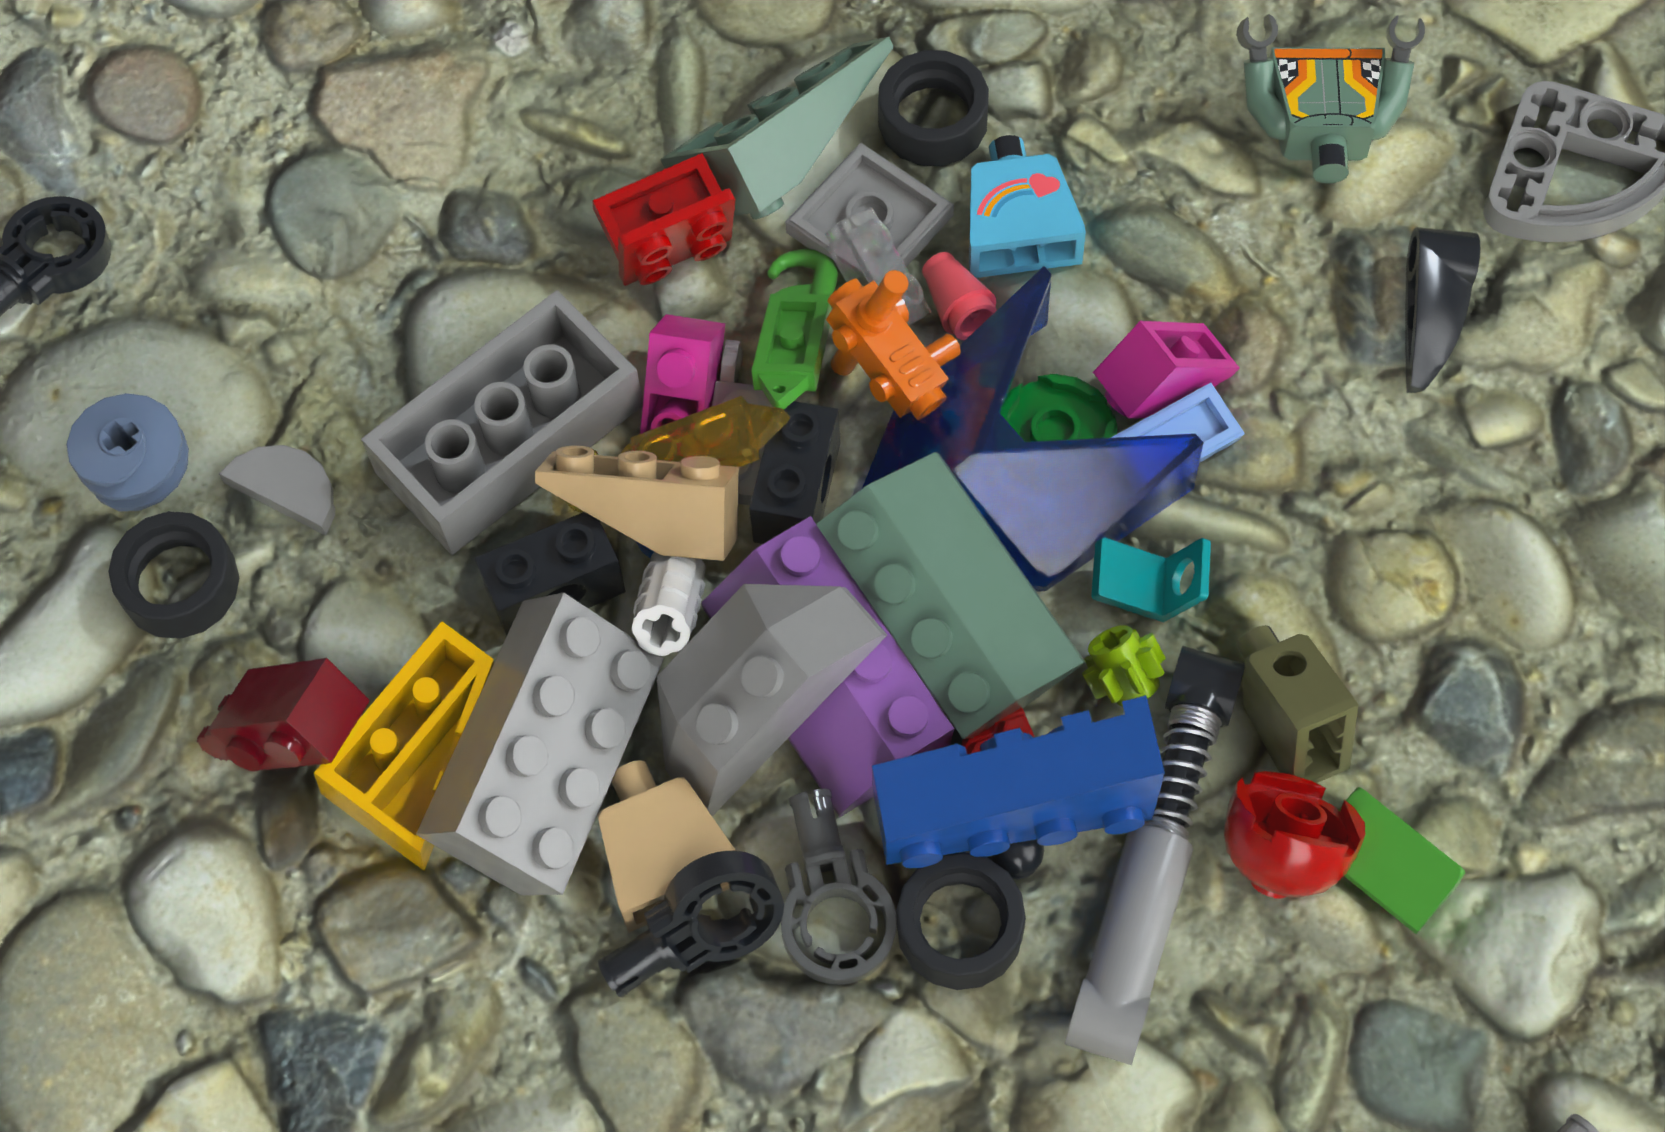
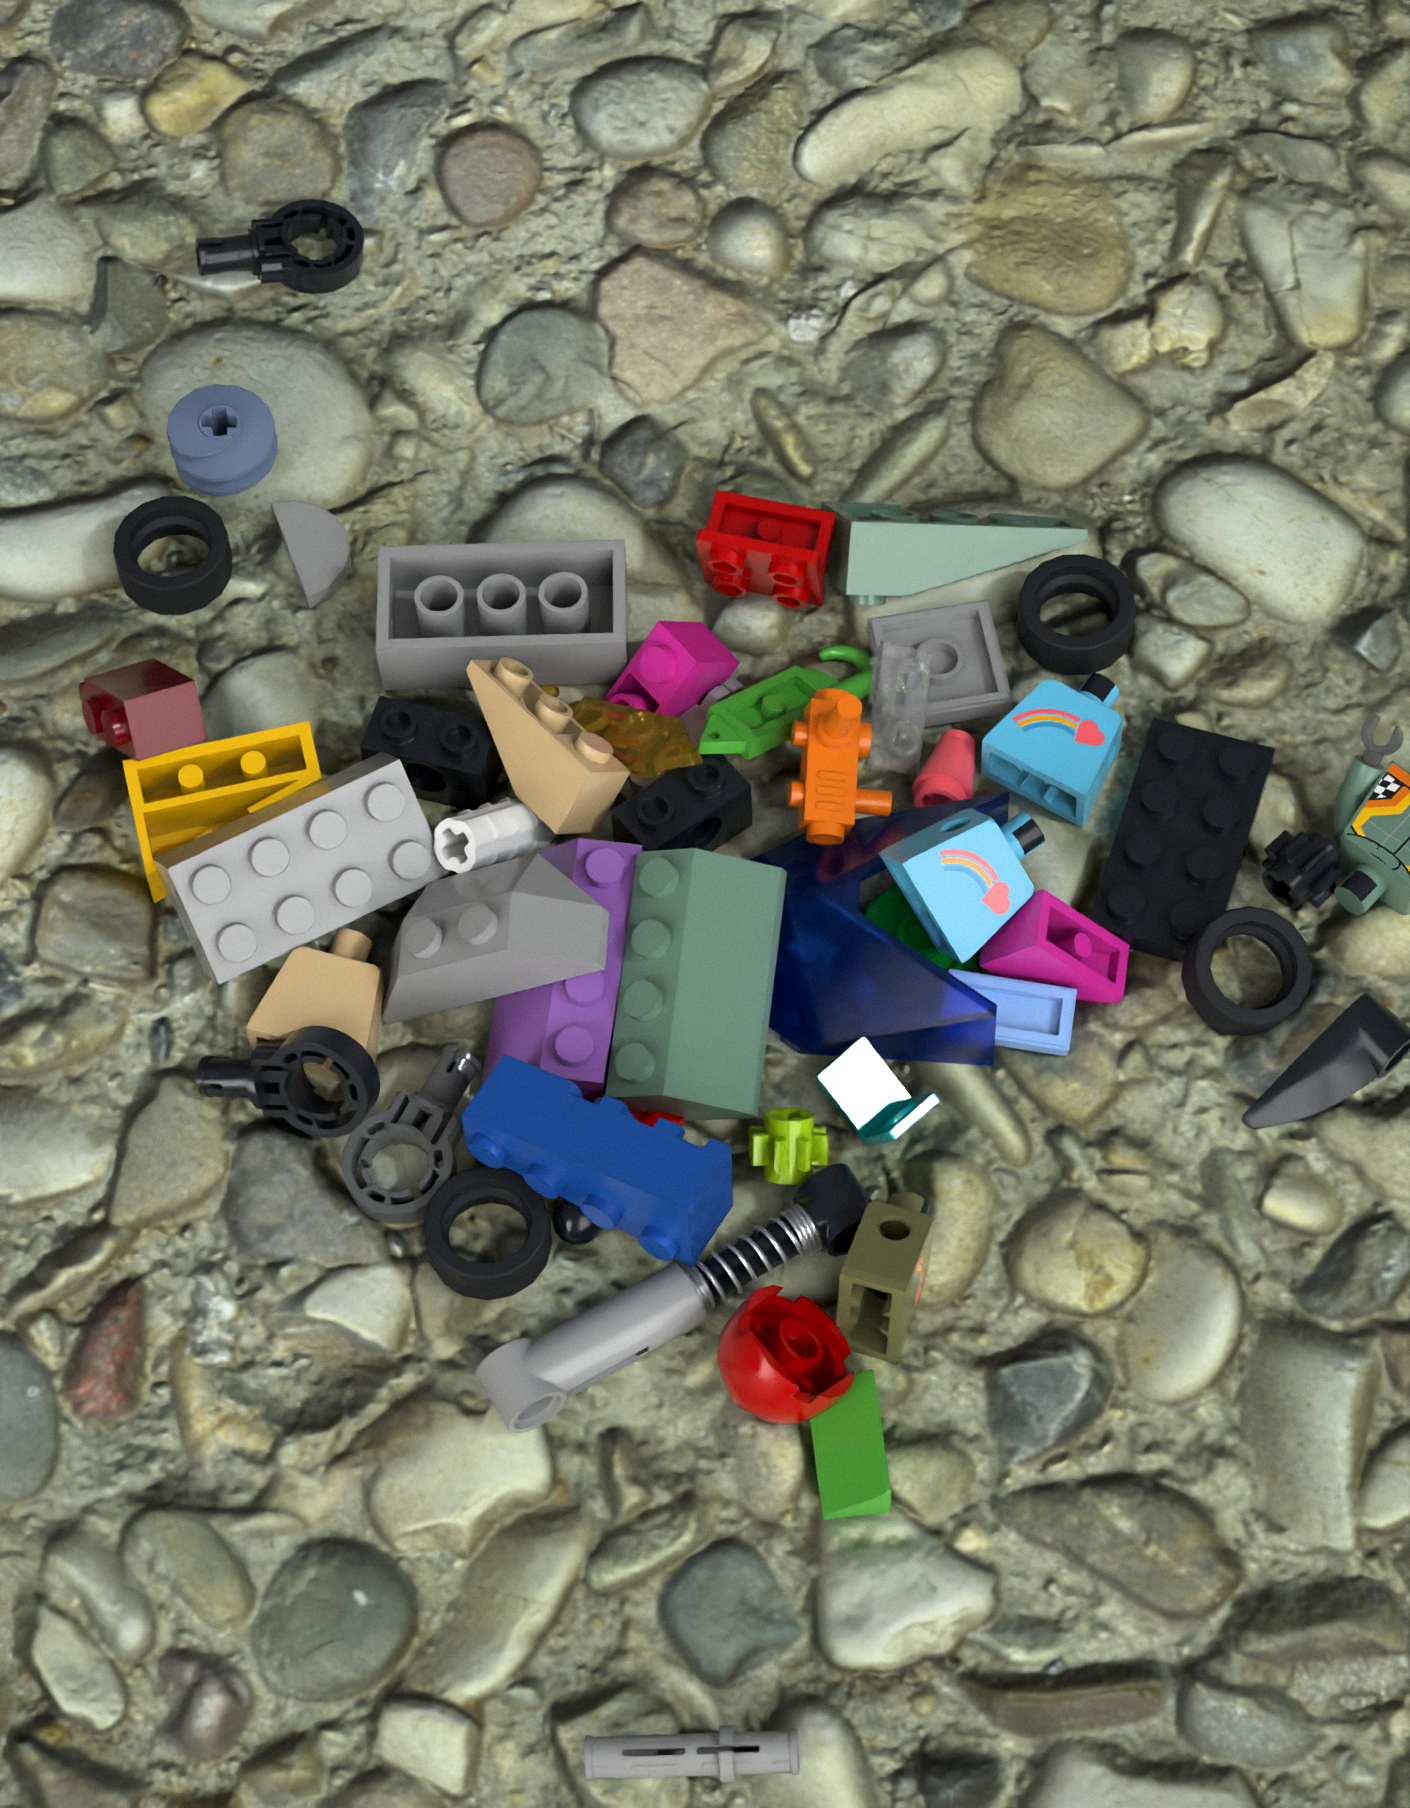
camera: 40 degrees right, 5 degrees down
none -> medium azure torso [879,808,1045,964]
none -> black plate [1089,718,1275,963]
none -> black tyre [1181,906,1313,1036]
none -> black gear [1262,830,1341,909]

